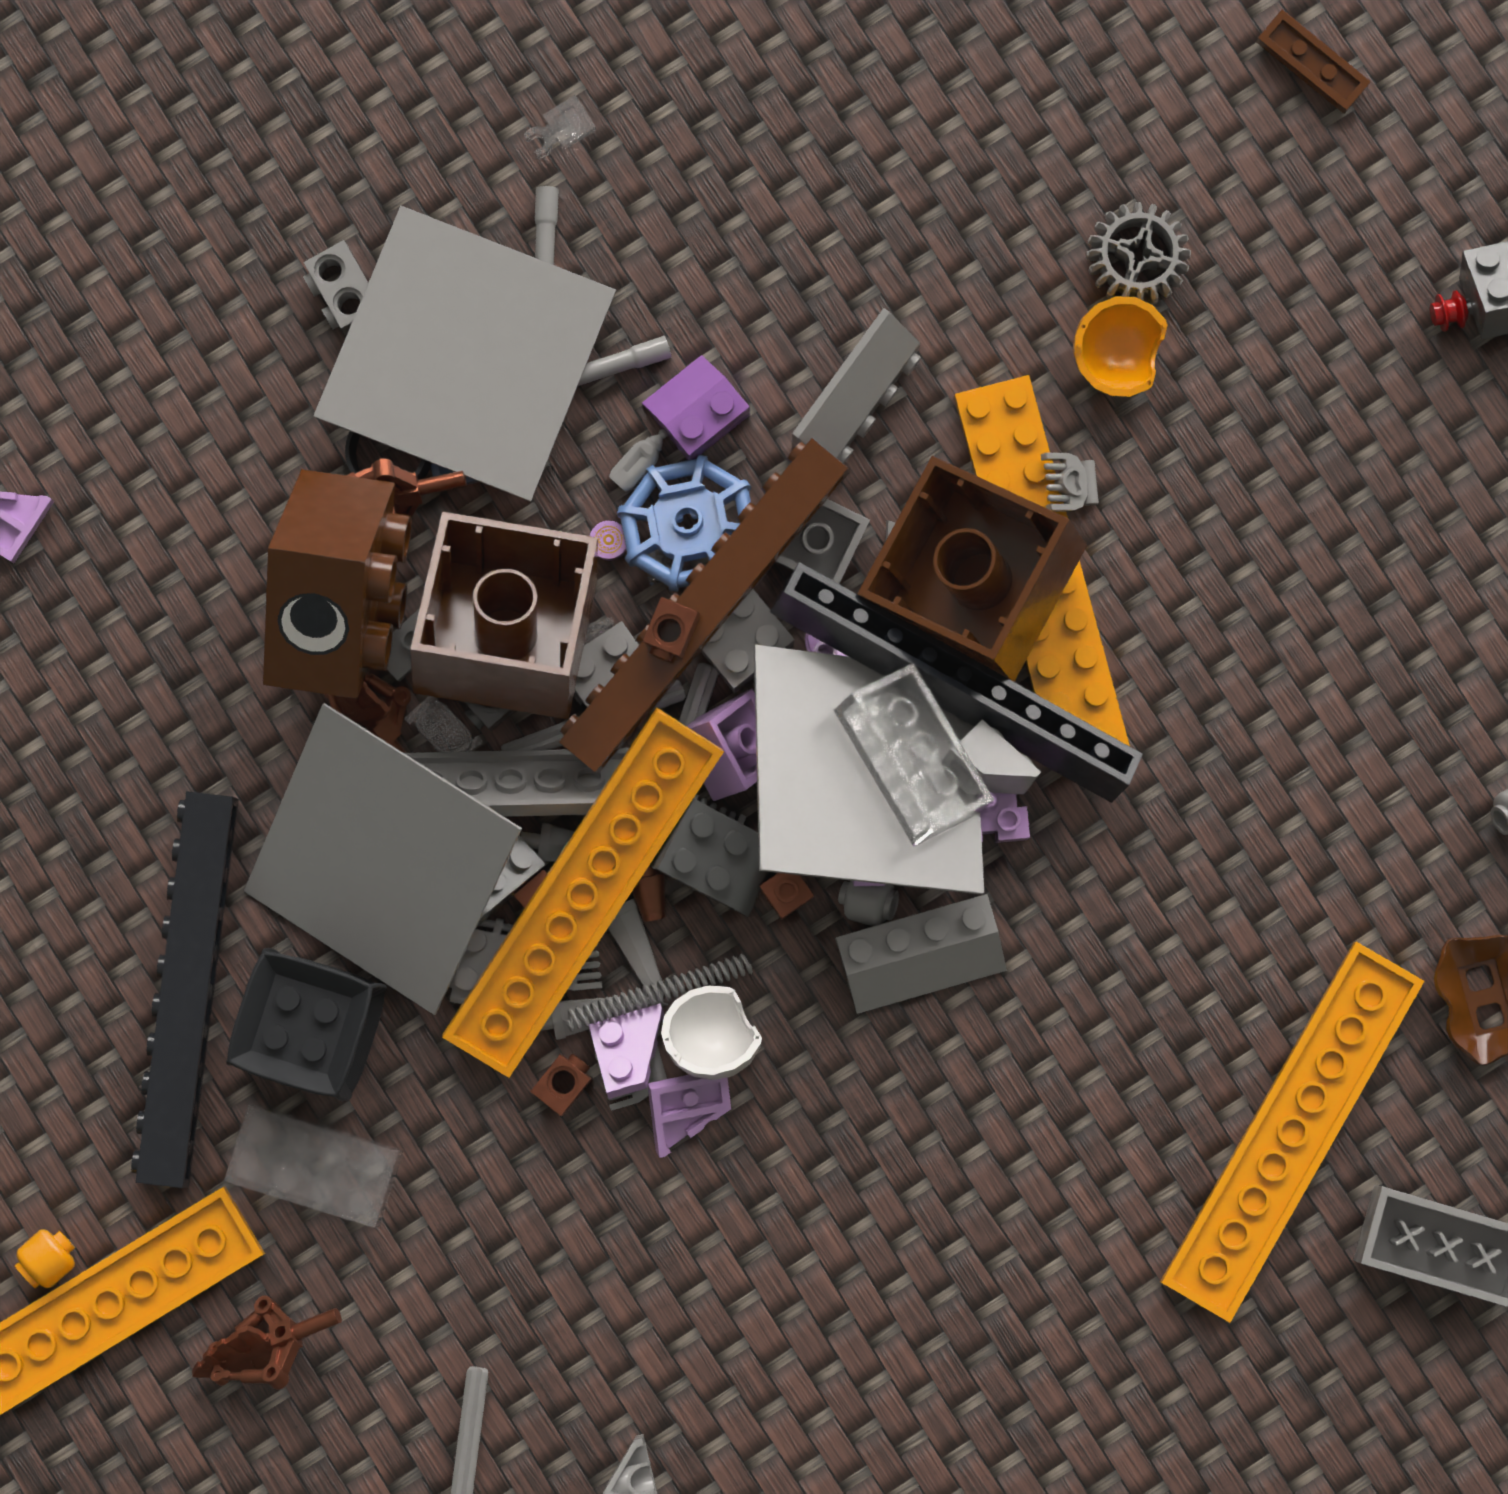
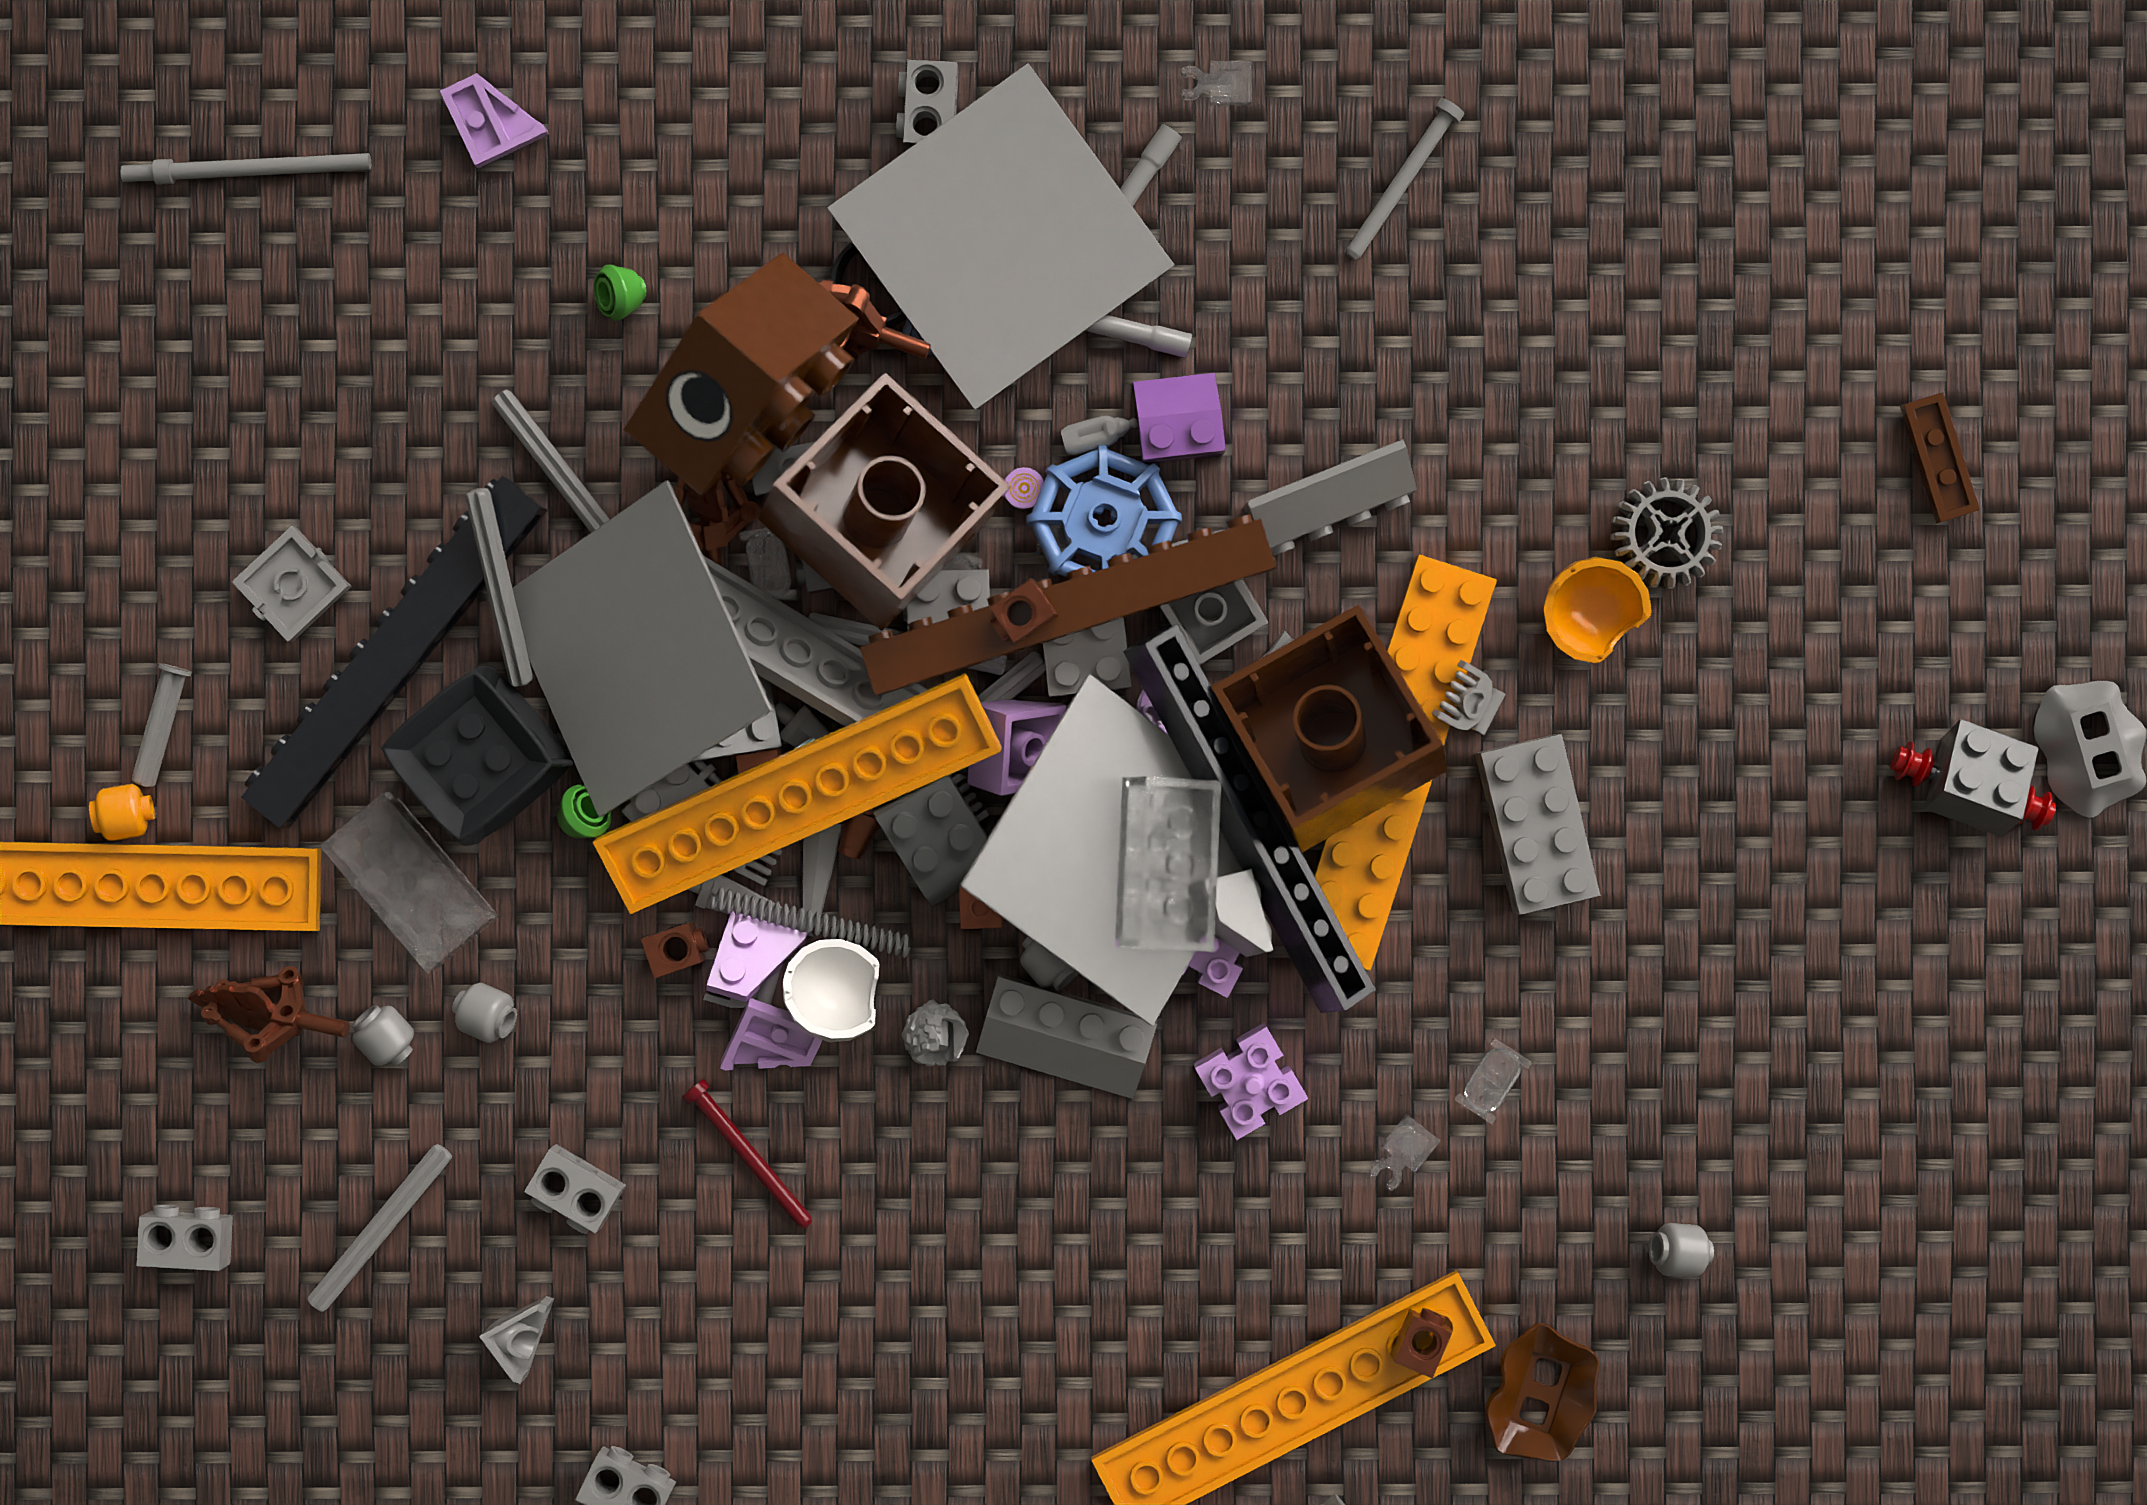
camera: 25 degrees right, 5 degrees up
none -> light grey axle [132,663,192,787]
none -> light grey plate [232,526,352,642]
none -> light grey head [352,1004,414,1066]
none -> light grey head [452,983,517,1043]
none -> light grey axle [465,488,533,686]
none -> light grey axle [492,389,610,533]
none -> light grey brick [524,1144,626,1234]
none -> bright green cone [557,784,611,838]
none -> bright green cone [594,264,646,321]
none -> dark red bar [681,1078,812,1229]
none -> light grey piece [901,1000,969,1066]
none -> lavender brick [1193,1023,1308,1140]
none -> light grey bar [1346,98,1465,260]
none -> clear plate [1369,1114,1440,1191]
none -> copper brick [1390,1308,1452,1379]
none -> clear piece [1454,1038,1533,1124]
none -> light grey brick [1475,734,1600,915]

